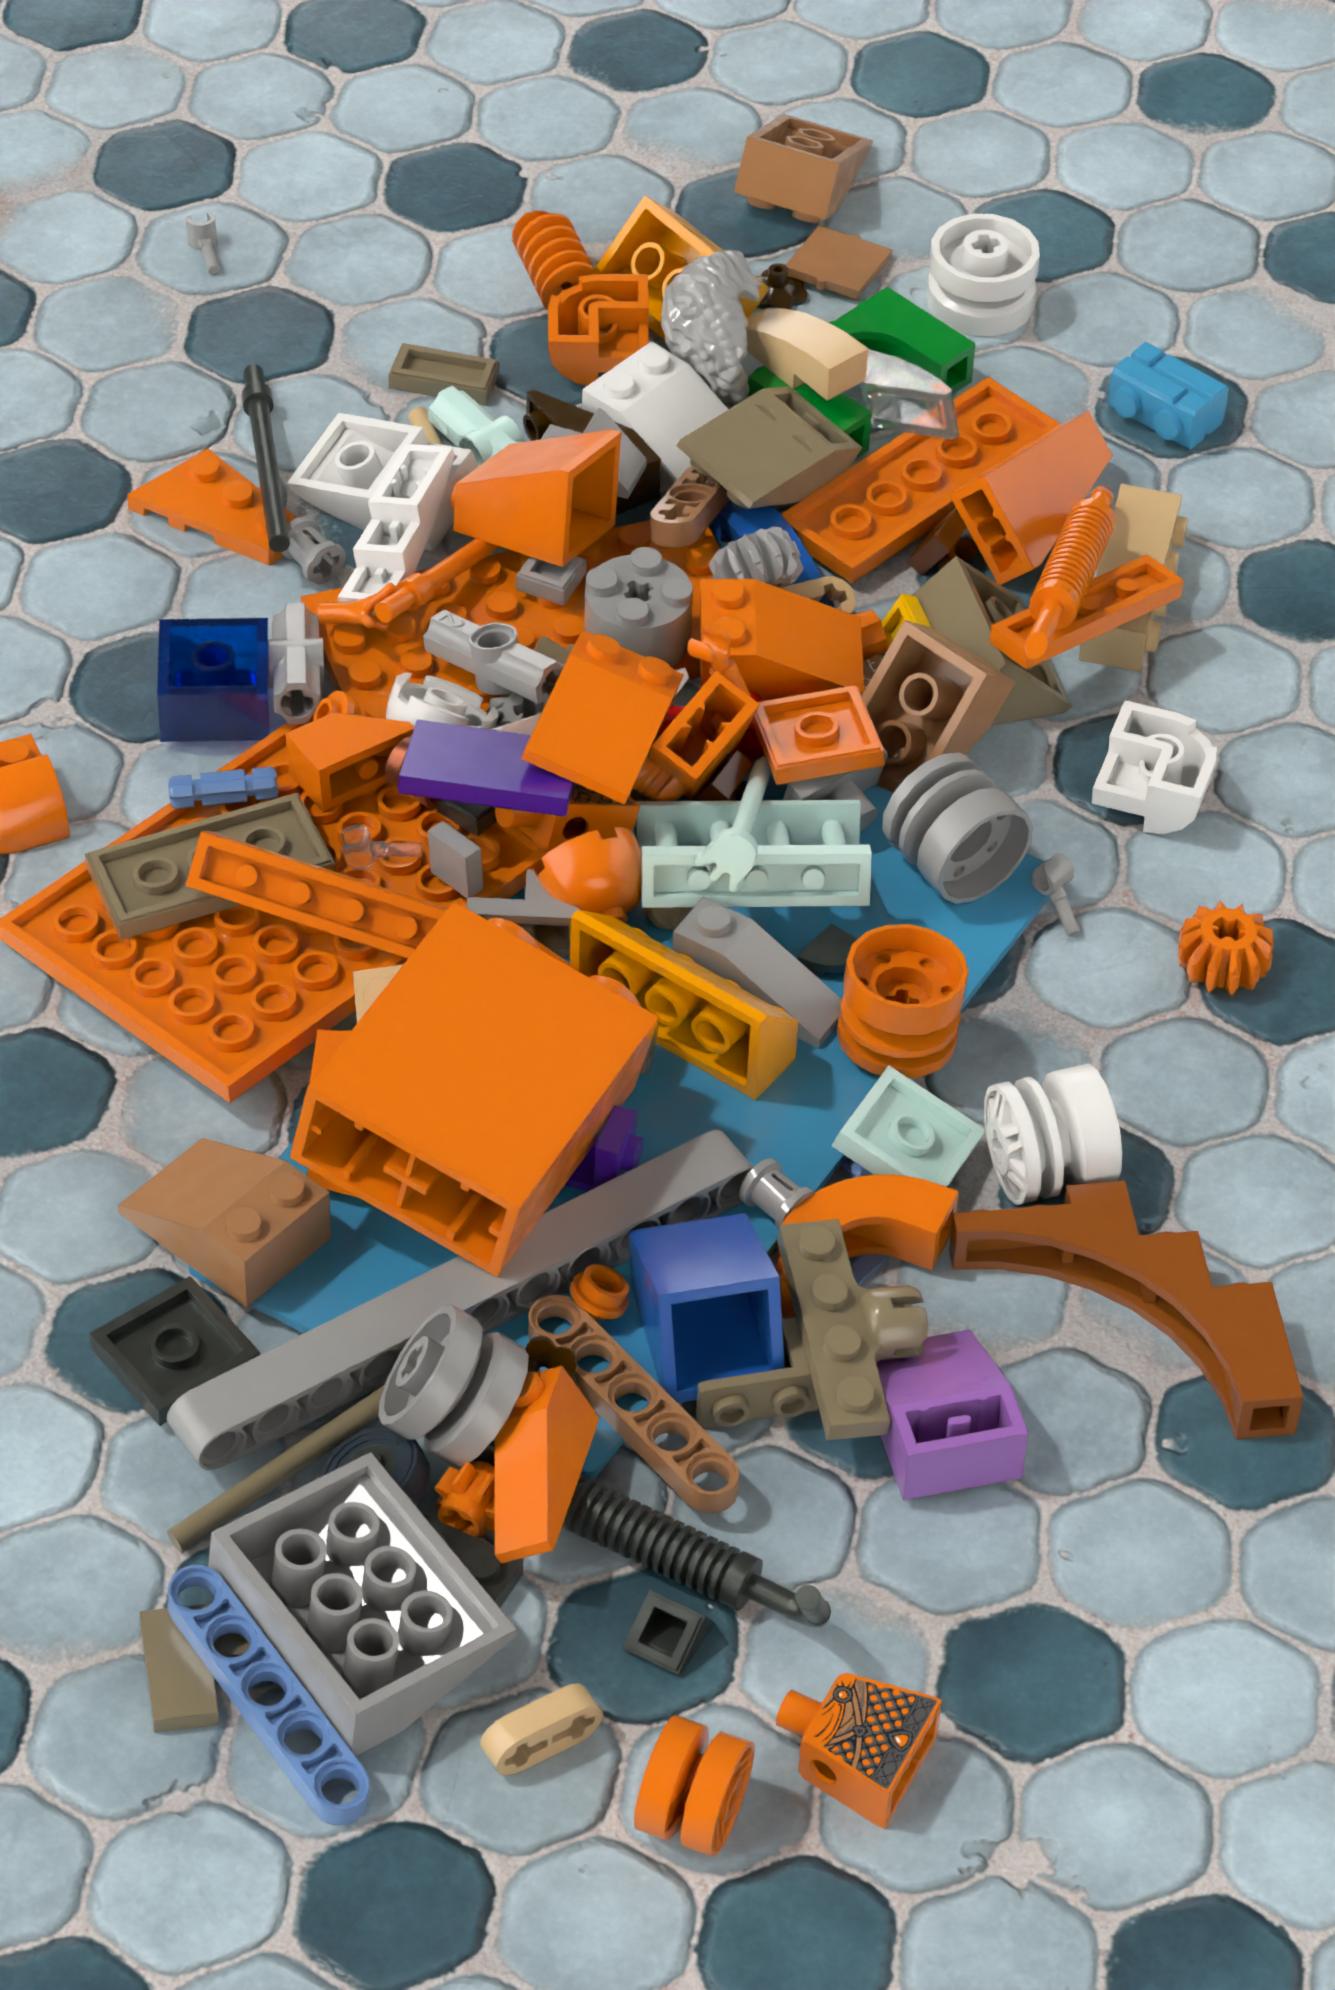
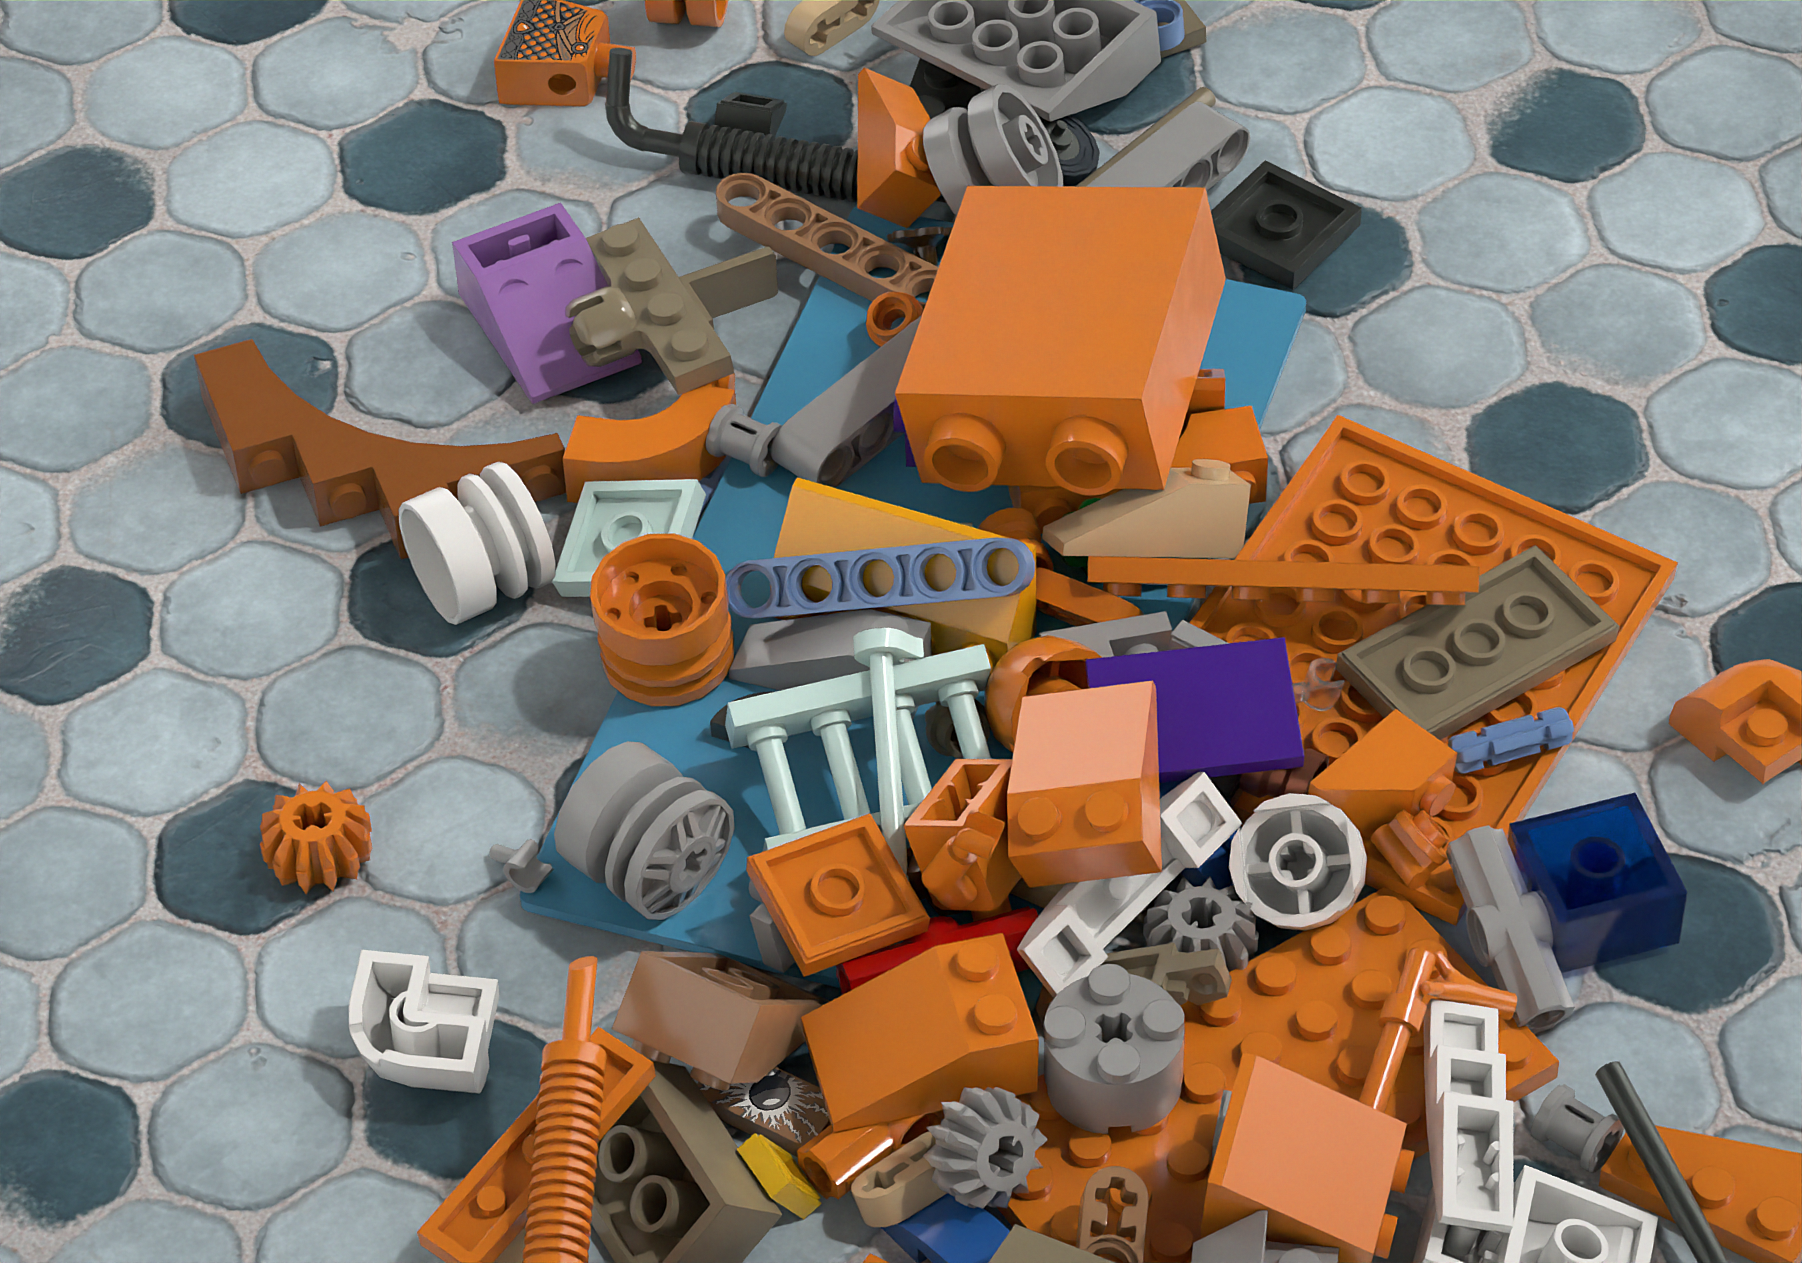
camera: 170 degrees right, 0 degrees up
medium nougat slope [118,1138,331,1307] -> none
light grey piece [423,610,565,706] -> none
blue slope [628,1213,785,1403] -> none
none -> medium blue beam [726,537,1035,618]

